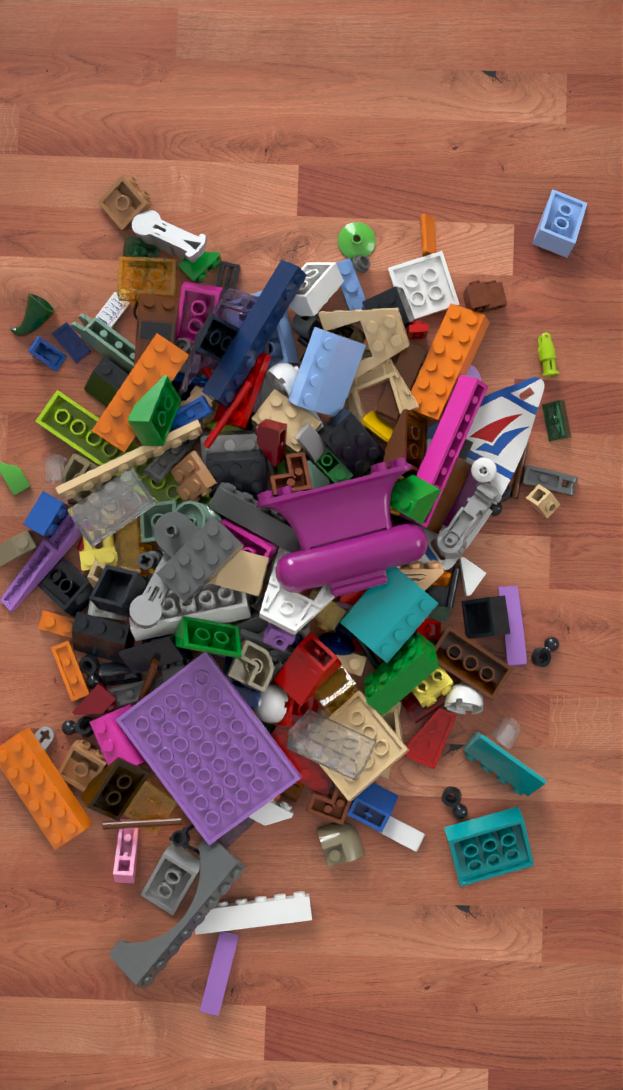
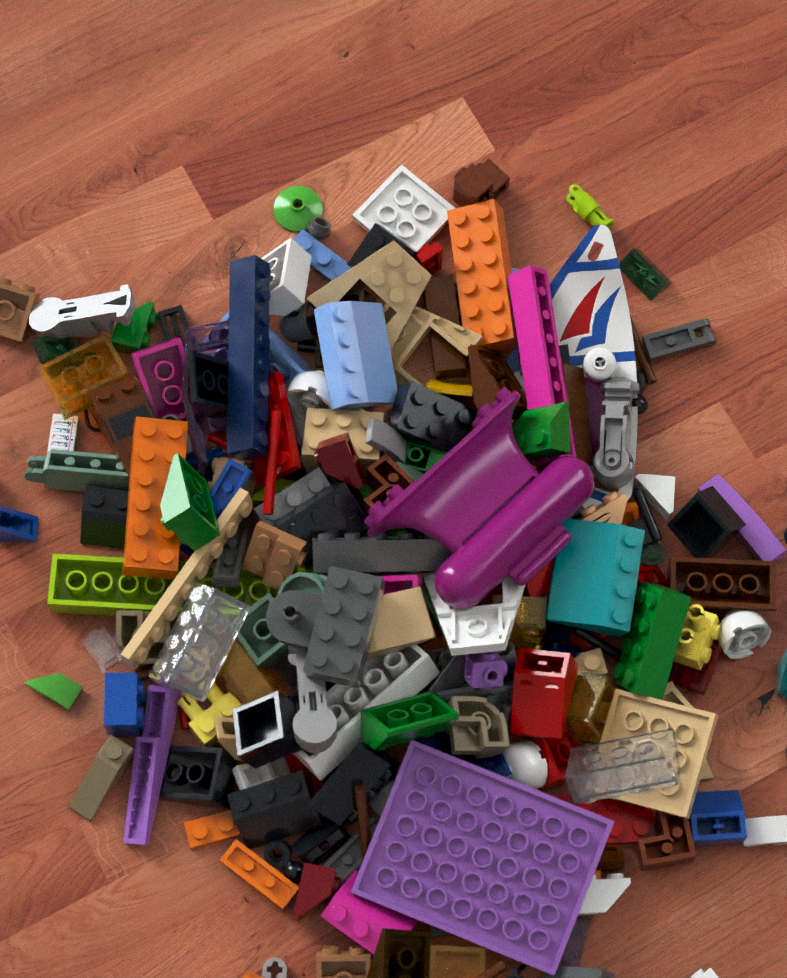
camera: 30 degrees left, 15 degrees down
clear blue plate [52,322,91,364] -> none
black plate [62,716,94,737] -> none
dark grey piece [137,550,163,570] -> none
dark tan brick [317,822,365,867] -> none
red wing [403,708,457,769] -> none
orange slope [420,214,437,256] -> none
tan brick [526,484,560,518] -> none
light blue slope [532,189,587,258] -> none

